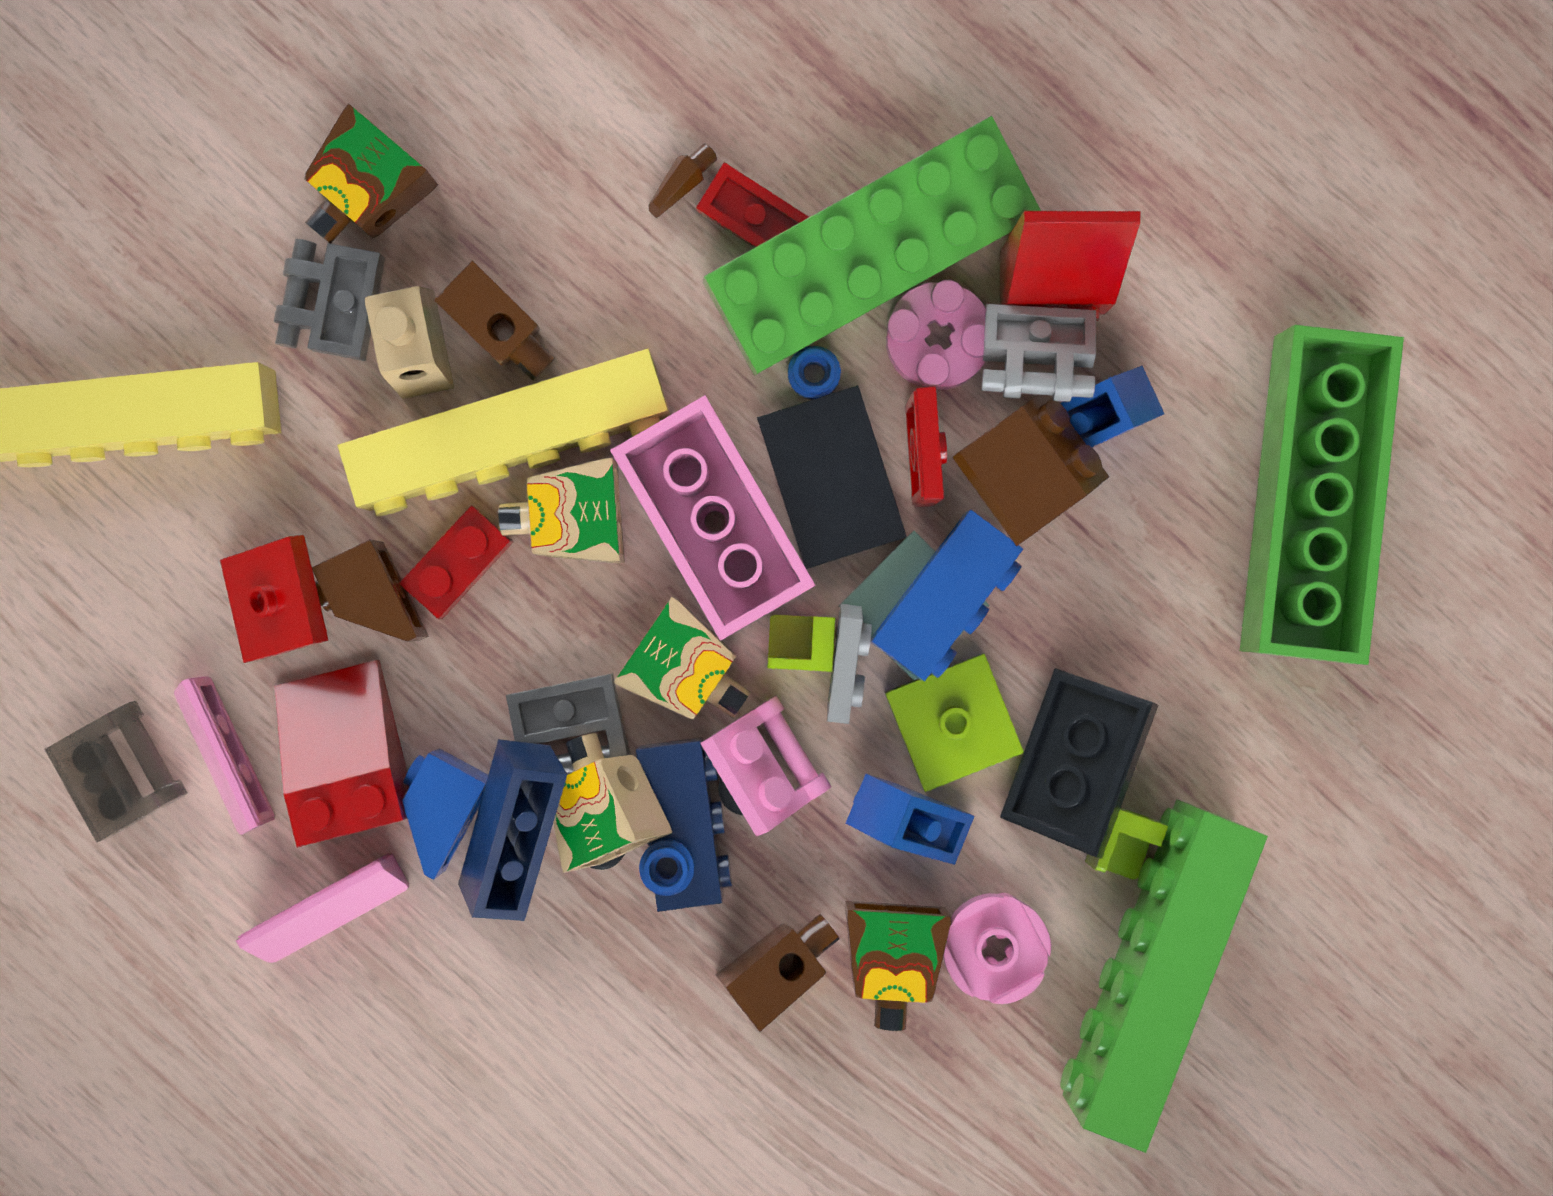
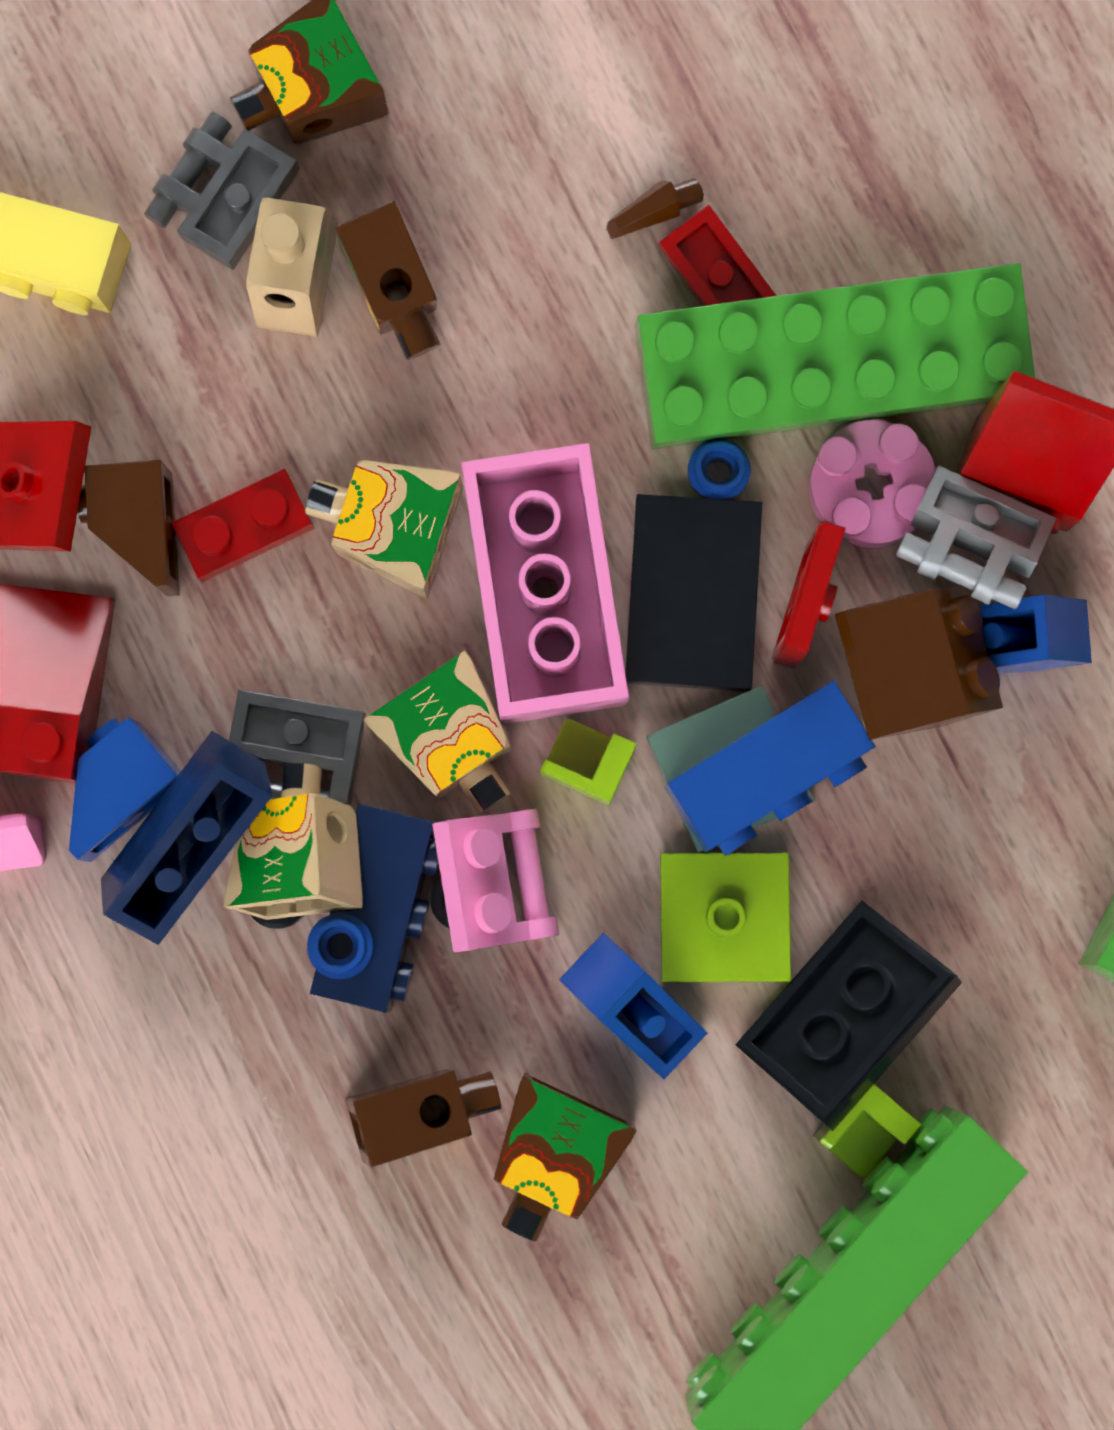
camera: 25 degrees right, 5 degrees down
light yellow brick [337,349,670,516] -> none
light grey plate [827,604,872,724] -> none
bright pink plate [943,893,1051,1004] -> none

